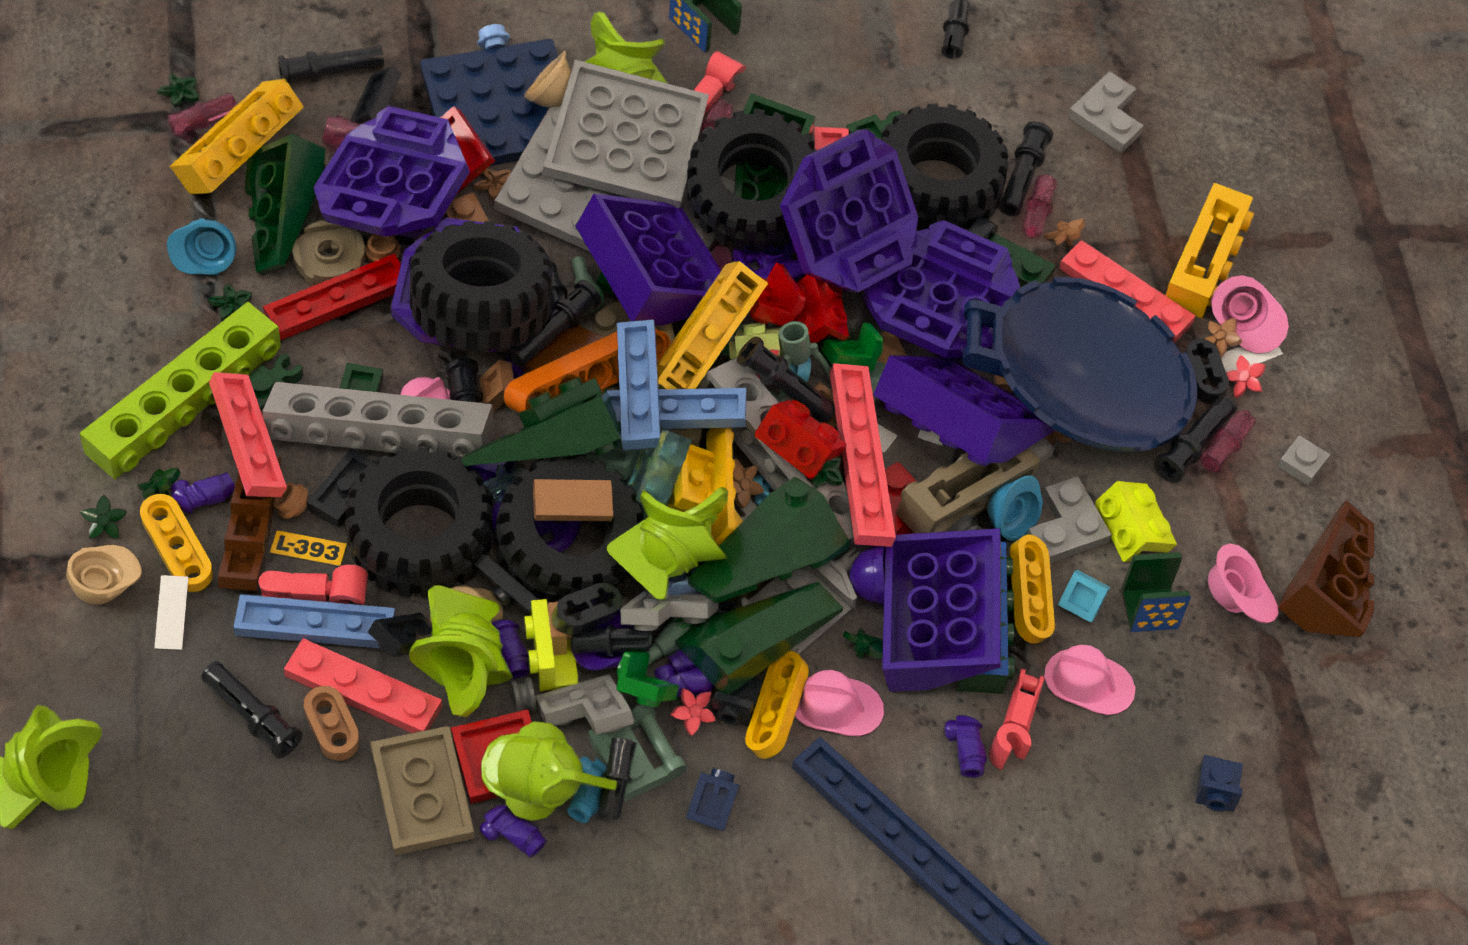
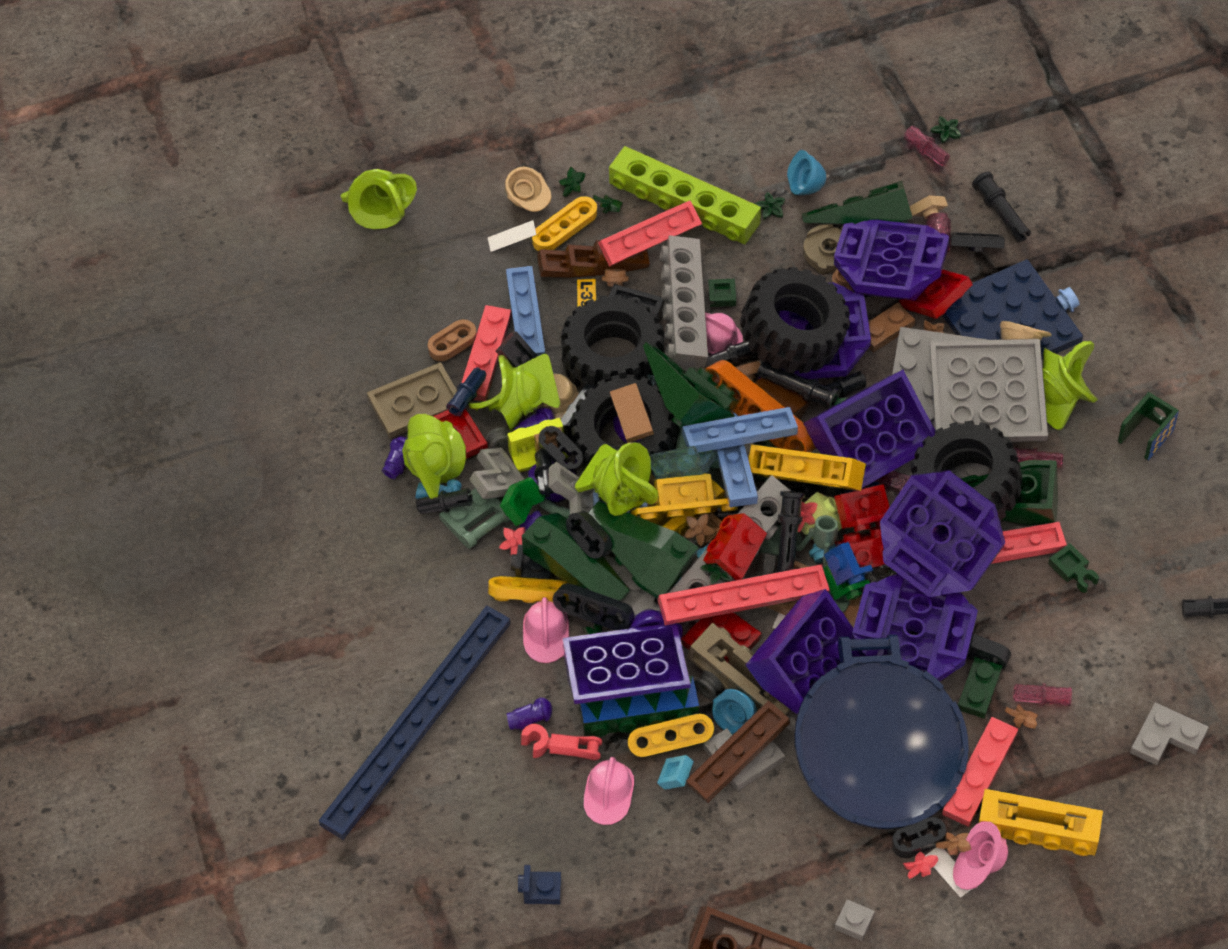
camera: 85 degrees right, 0 degrees up
yellow brick [170,79,304,194] -> none
dark purple arm [170,472,235,514] -> none
black pin [201,661,303,759] -> none
dark green plate [249,353,303,415] -> none
coral piece [258,565,368,605] -> none
red plate [263,253,401,340] -> none
dark blue bracket [686,768,741,831] -> none
coral piece [694,51,746,116] -> none
black tyre [880,103,1009,231] -> none
black pin [999,121,1054,217] -> none
neon yellow bracket [1095,481,1177,562] -> none
dark green piece [1121,552,1191,632] -> none
black pin [1154,395,1237,483] -> none
clear pink axle [1200,410,1256,472] -> none
bright pink piece [1207,543,1278,623] -> none
none -> dark blue axle [446,367,487,416]
none -> black beam [553,583,634,631]
none -> black beam [566,511,612,559]
none -> reddish brown plate [686,700,791,803]
none -> blue bracket [824,542,873,586]
none -> tan plate [909,195,948,219]

